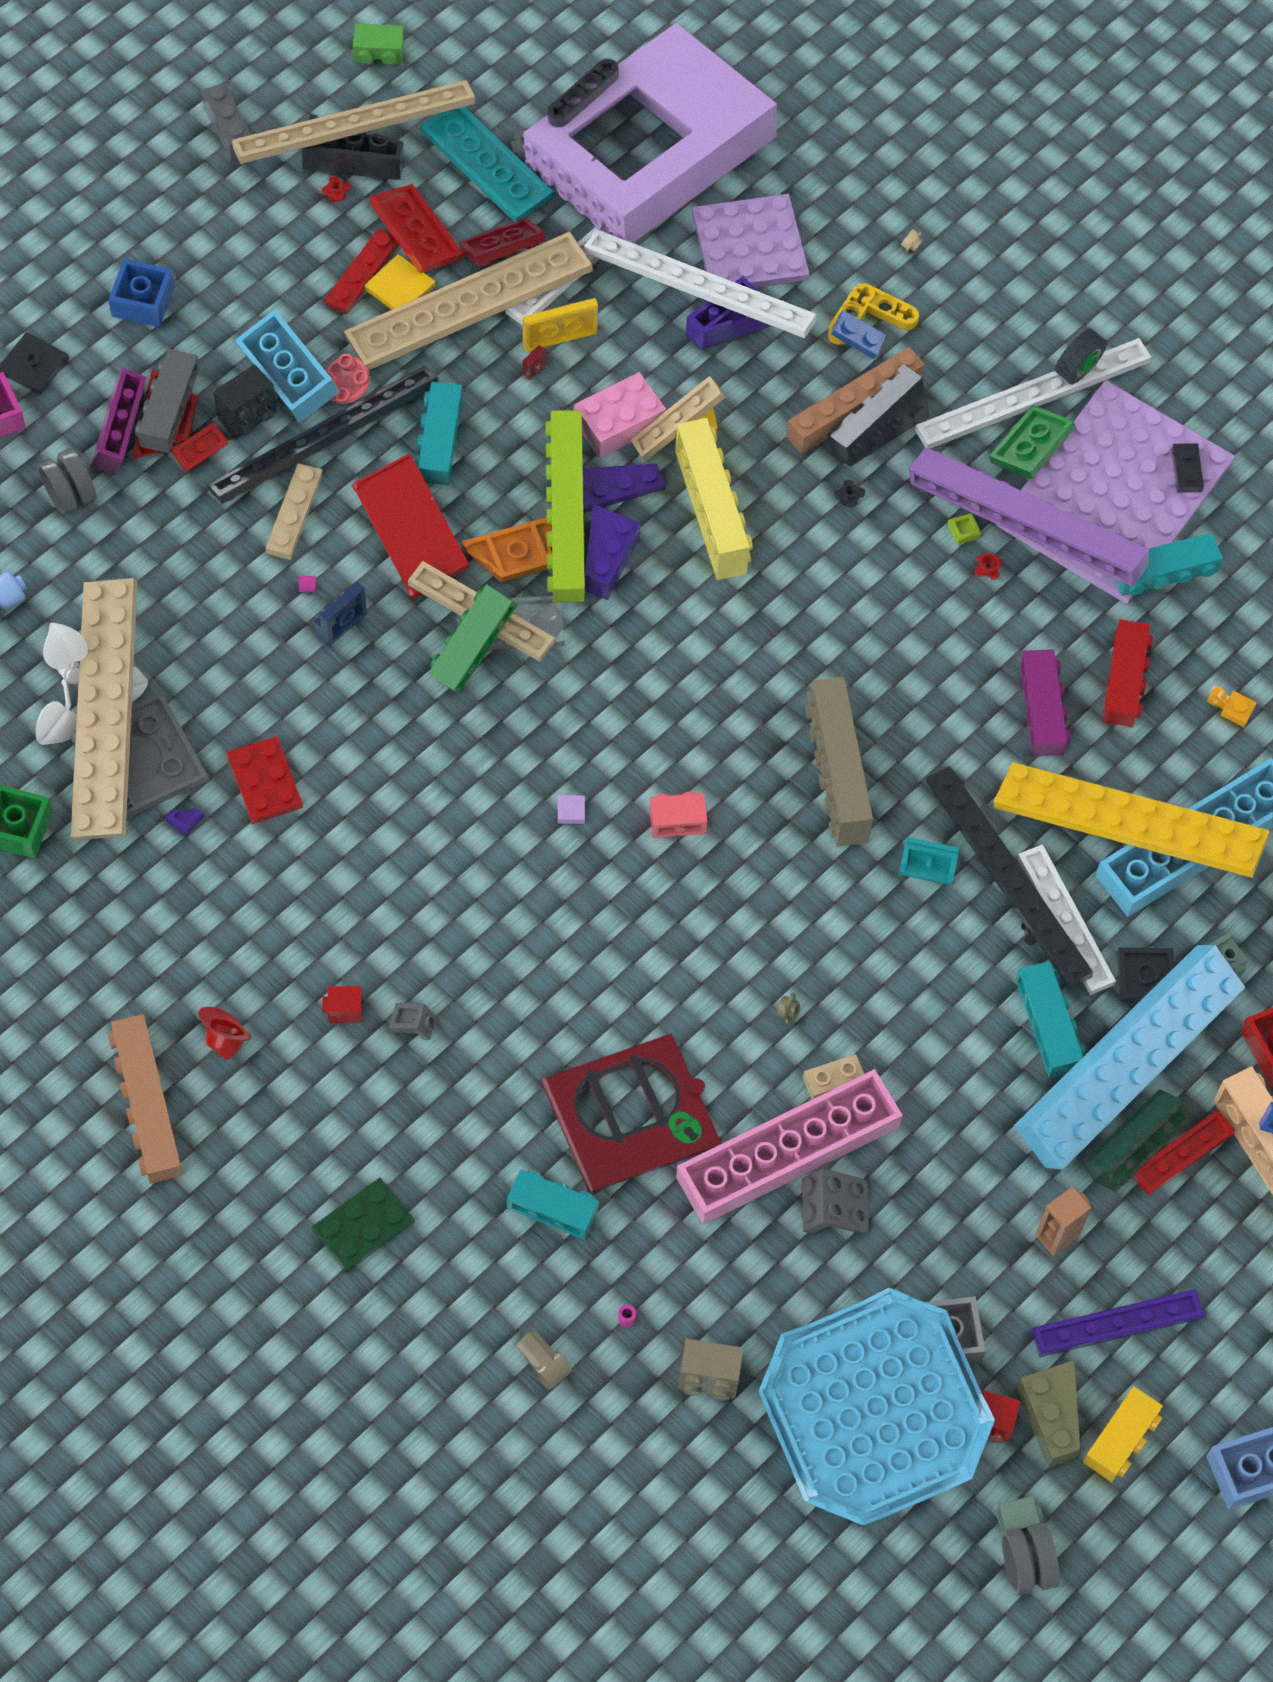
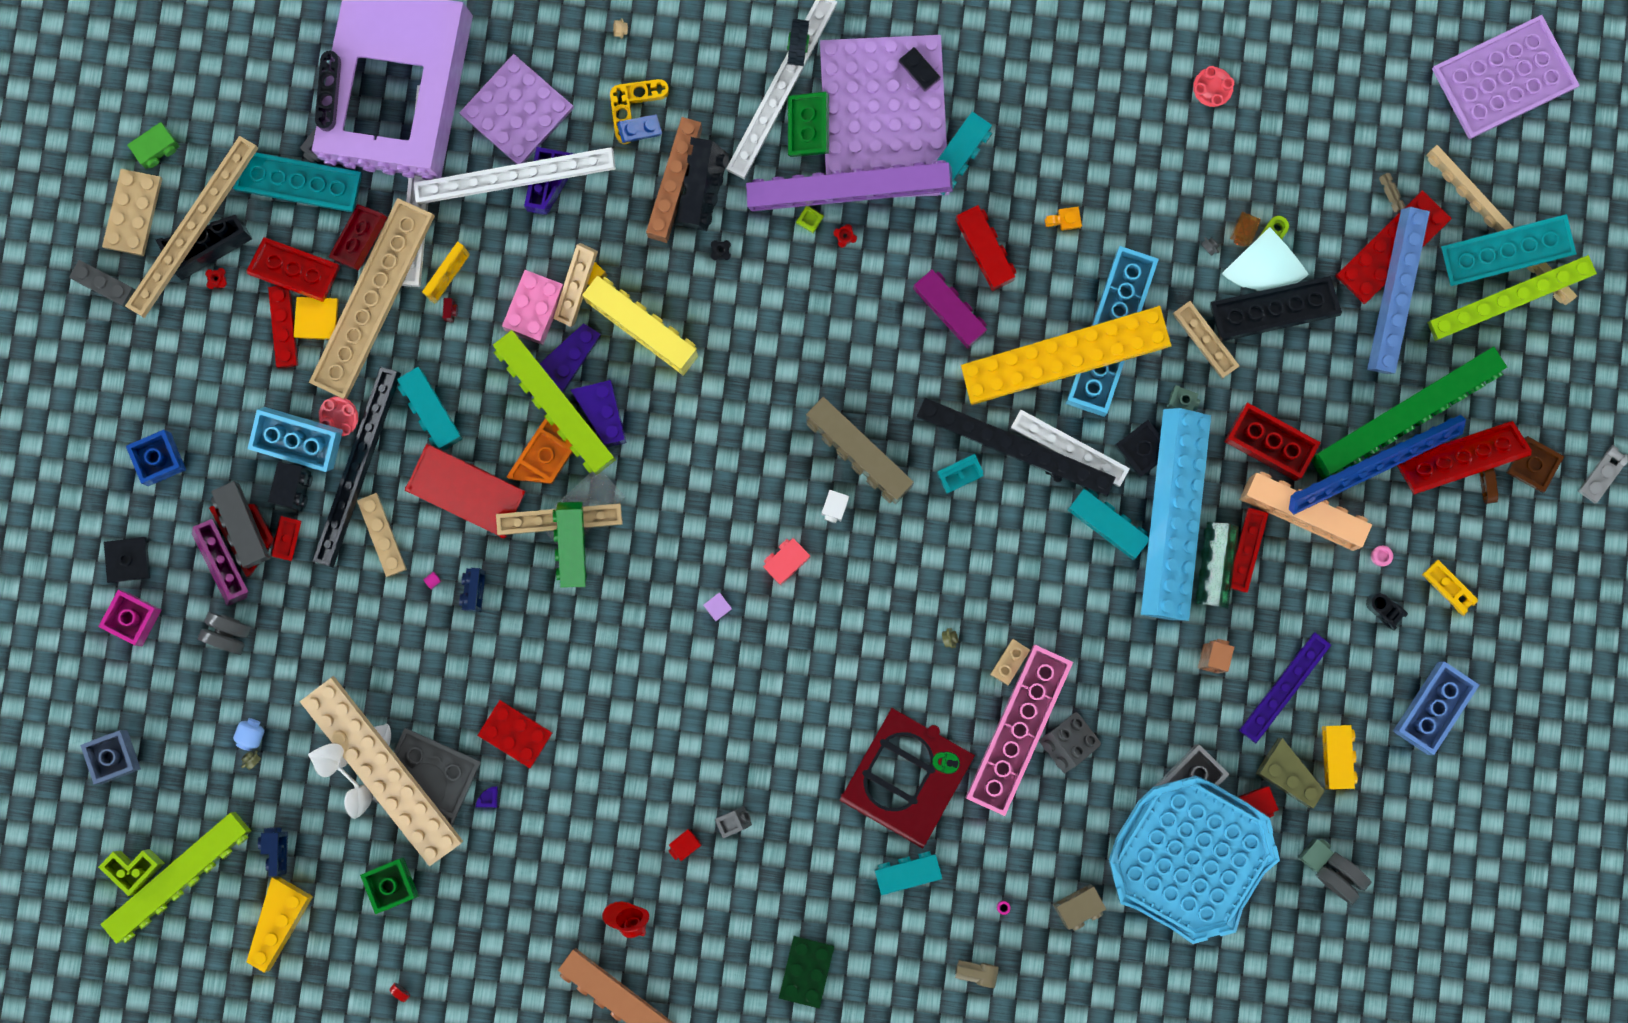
camera: 30 degrees left, 20 degrees up
none -> tan plate [102,169,162,256]
none -> white brick [822,490,849,523]

